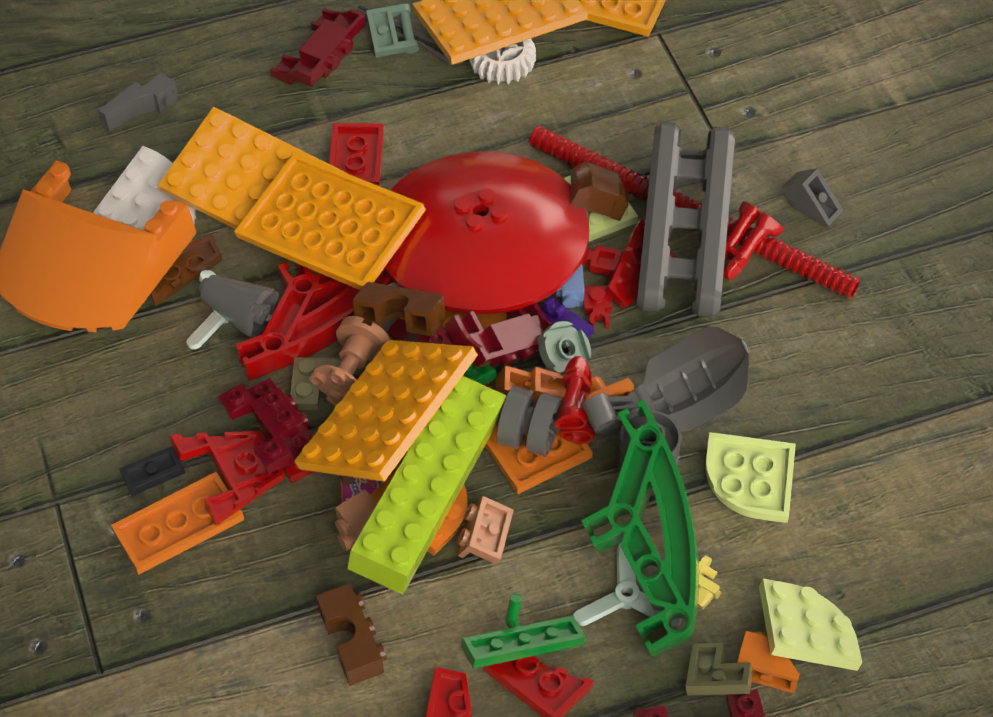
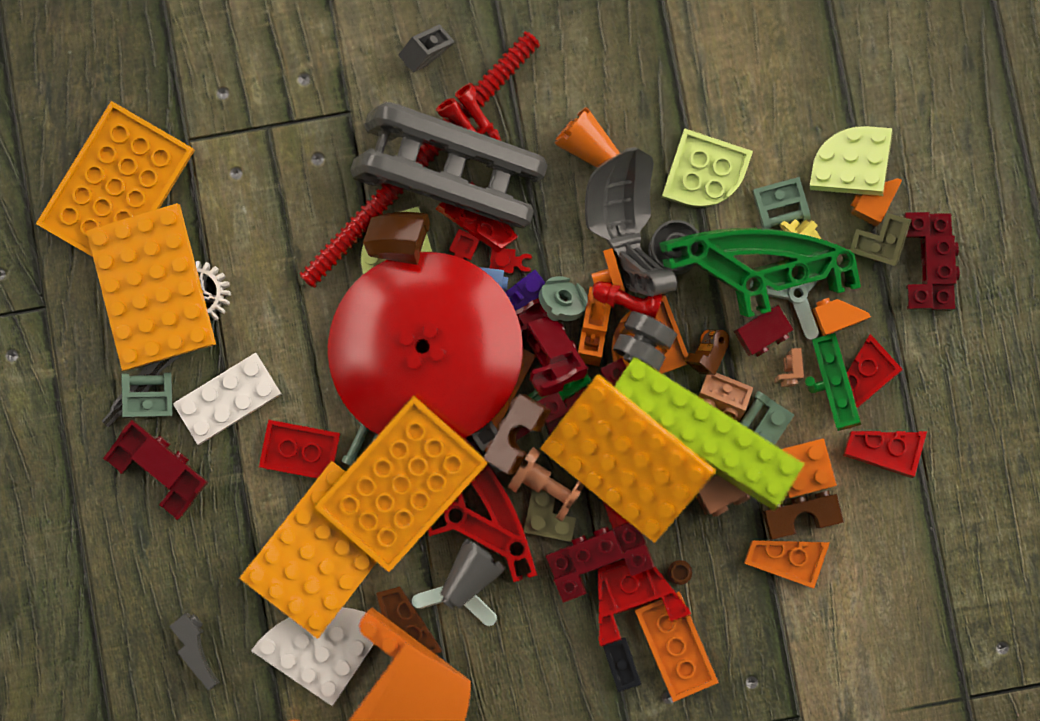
camera: 85 degrees left, 30 degrees up
none -> white plate [173,353,282,445]
none -> orange cone [554,107,620,168]
none -> reddish brown plate [668,560,692,585]
none -> reddish brown leg [685,329,729,375]
none -> dark red brick [733,305,794,357]
none -> sand green plate [740,391,794,445]
none -> orange wing [744,540,830,589]
none -> sand green plate [752,177,811,229]
none -> nougat bracket [775,348,804,387]
none -> orange brick [781,438,837,499]
none -> orange slope [812,298,871,337]

